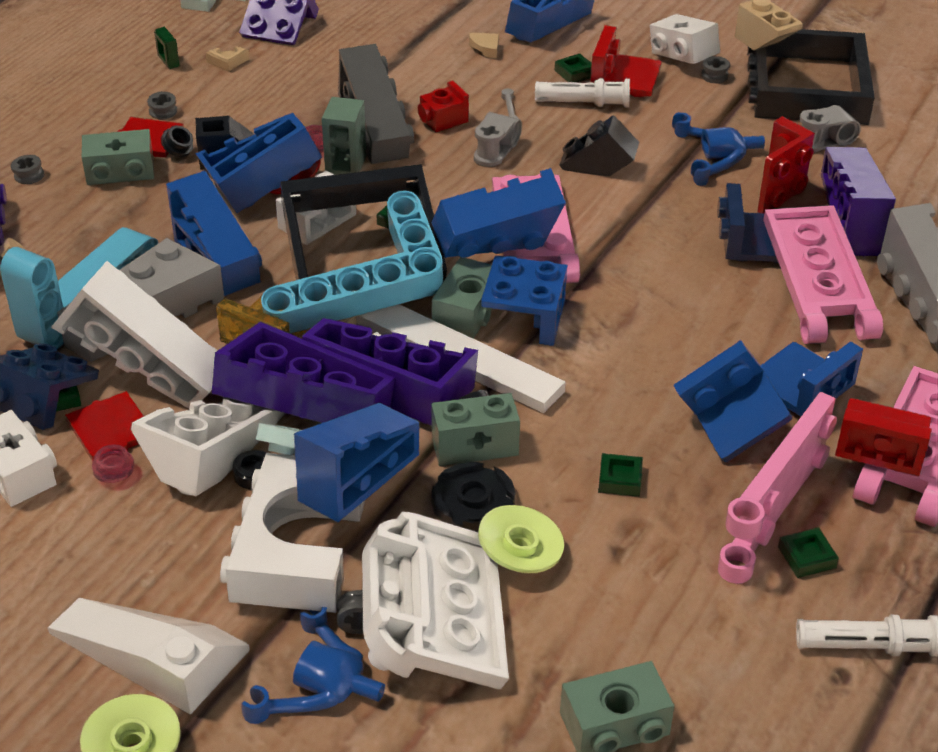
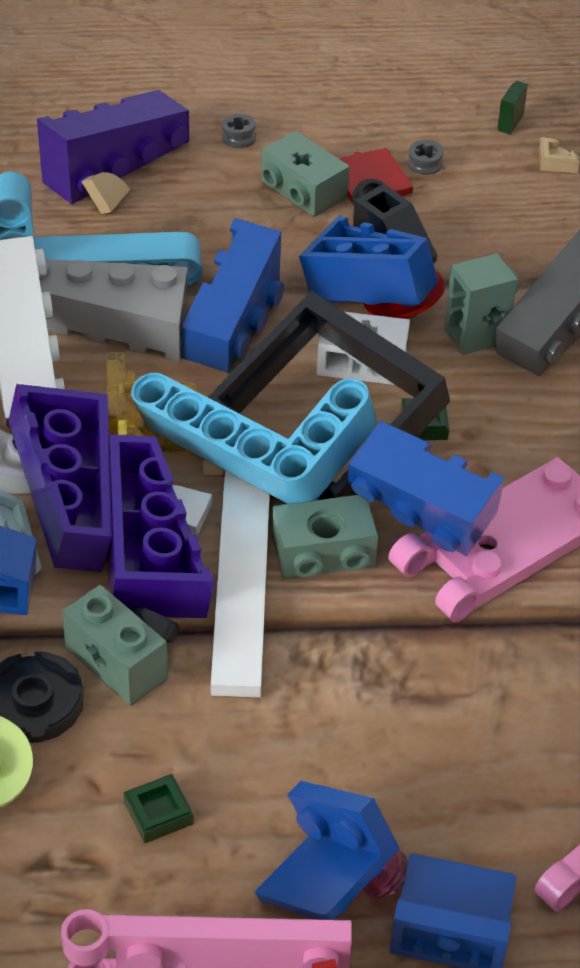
camera: 55 degrees right, 5 degrees up
blue bracket [481,256,568,346] -> none

